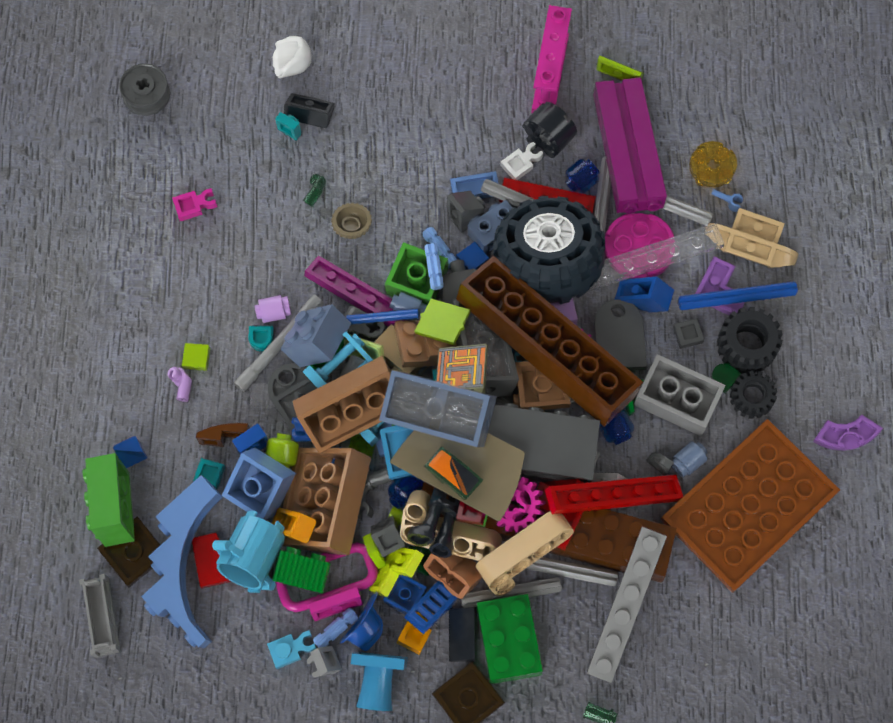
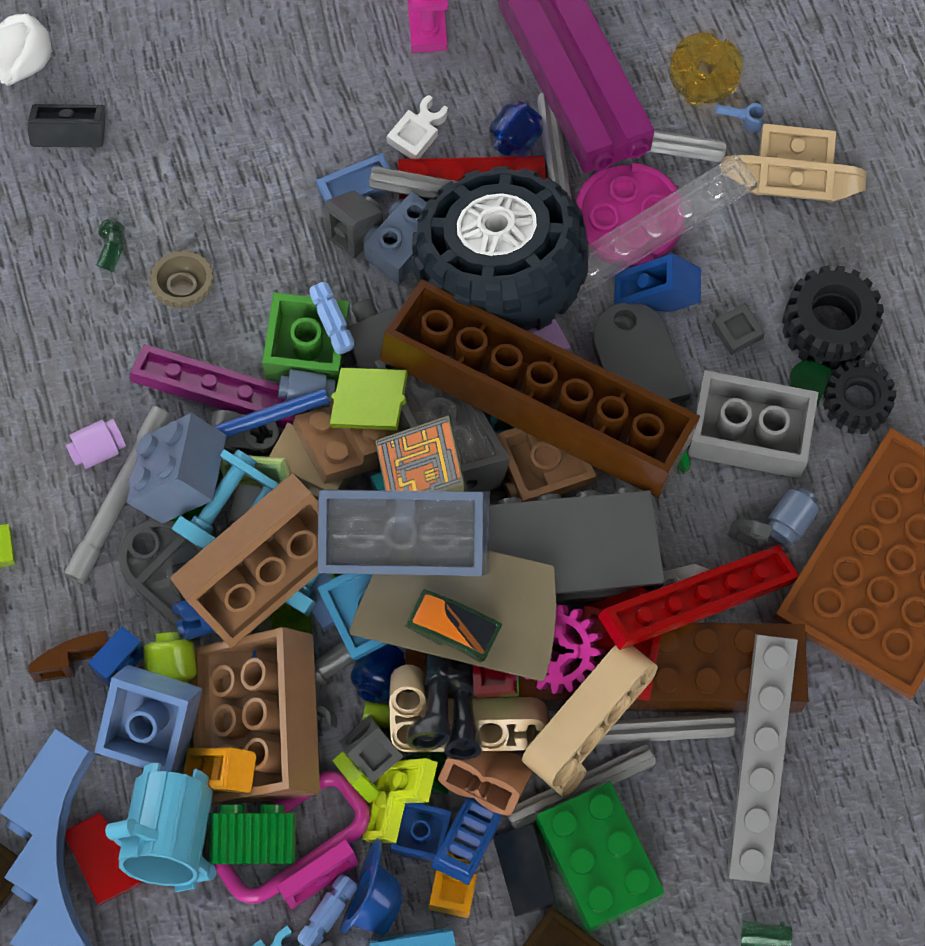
camera: 20 degrees left, 0 degrees up
teal tile [193,458,226,490] -> none
teal tile [248,326,274,351] -> none
teal plate [275,112,302,141] -> none
light blue axle [423,227,457,269] -> none
blue tile [456,241,490,270] -> none
black brick [522,102,577,158] -> none
clear blue head [599,410,635,446] -> none
blue axle [678,281,798,310] -> none
medium lavender tile [695,256,745,316] -> none

